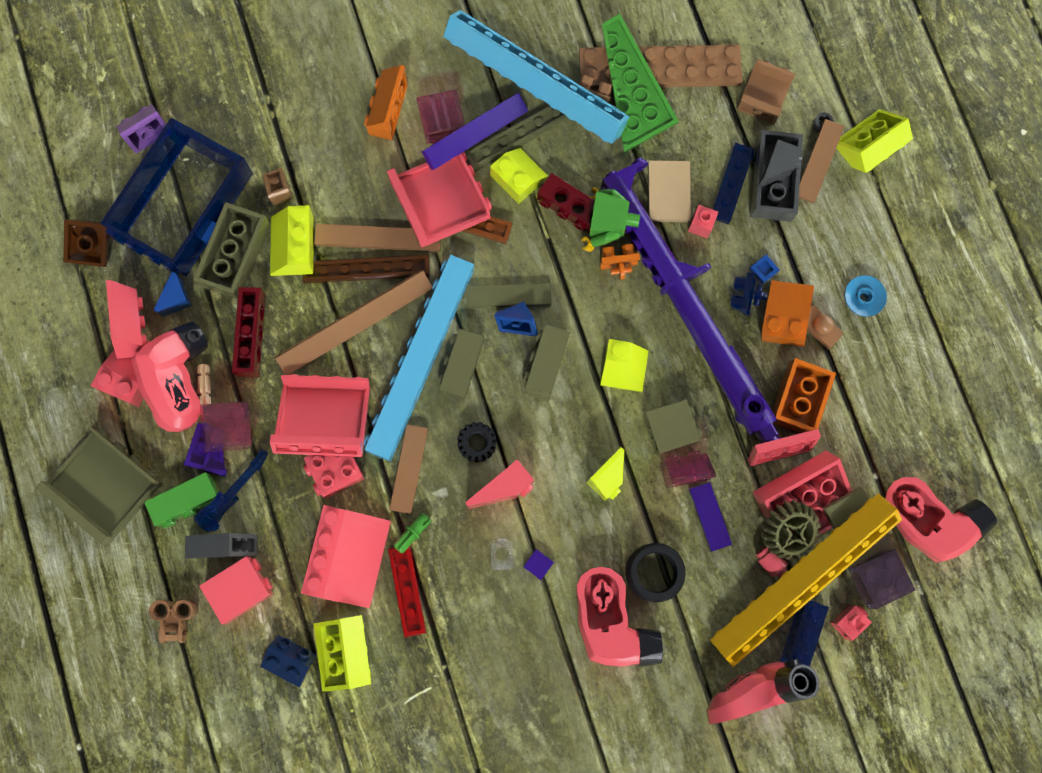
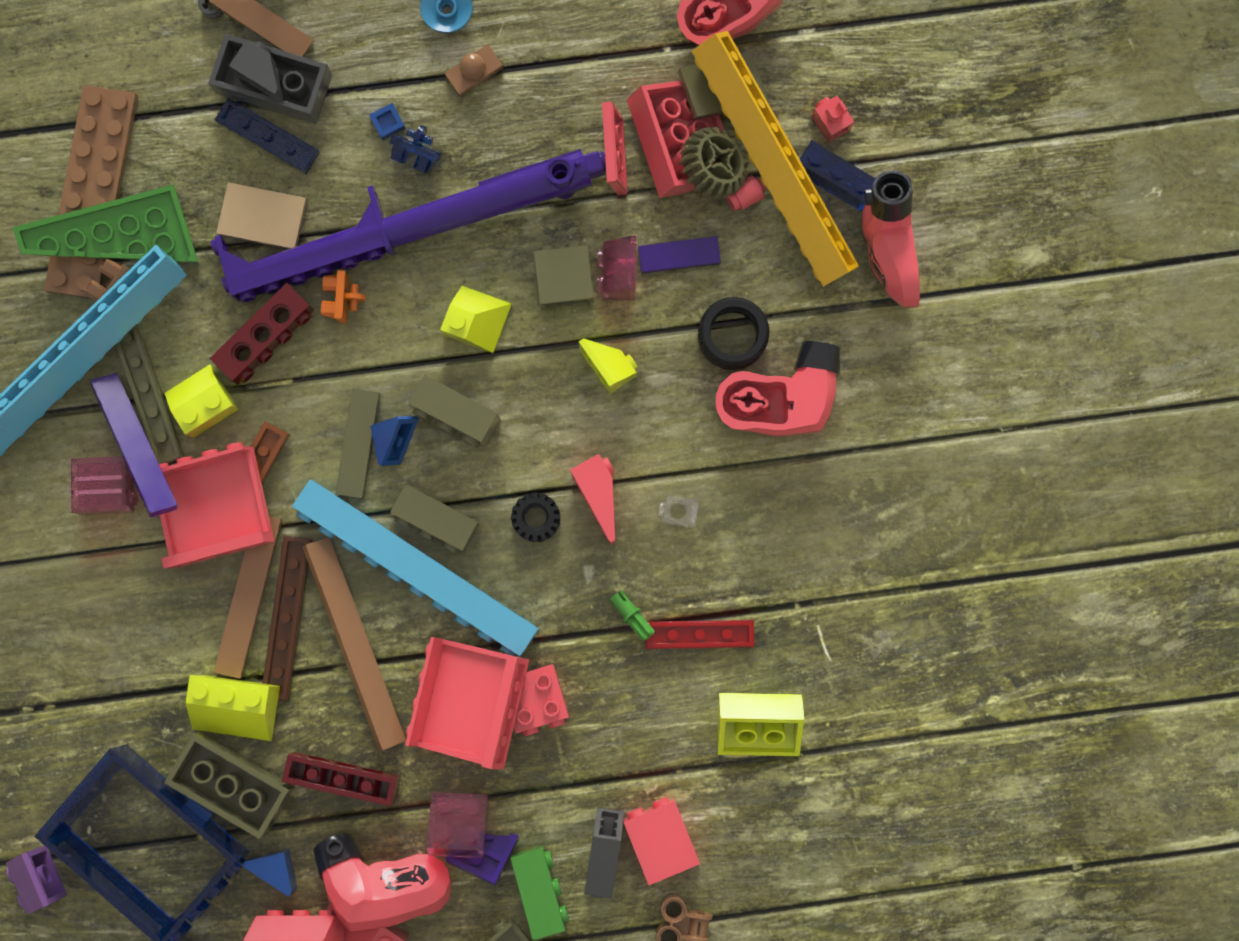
camera: 75 degrees left, 5 degrees up
clear blue piece [194,449,268,532] -> none
tan axle [197,364,211,407] -> none
dark blue bracket [260,635,317,688] -> none
medium nougat slope [262,168,293,205] -> none
coral slope [301,505,391,608] -> none
orange slope [364,65,408,140] -> none
medium nougat tile [389,425,428,514] -> none
dark purple tile [524,549,554,580] -> none
bright green torso [581,187,640,252] -> none
coral brick [687,205,718,238] -> none
medium nougat panel [737,59,796,125] -> none
orange slope [762,280,814,347] -> none
orange brick [772,358,836,433] -> none
clear purple brick [848,549,916,609] -> none

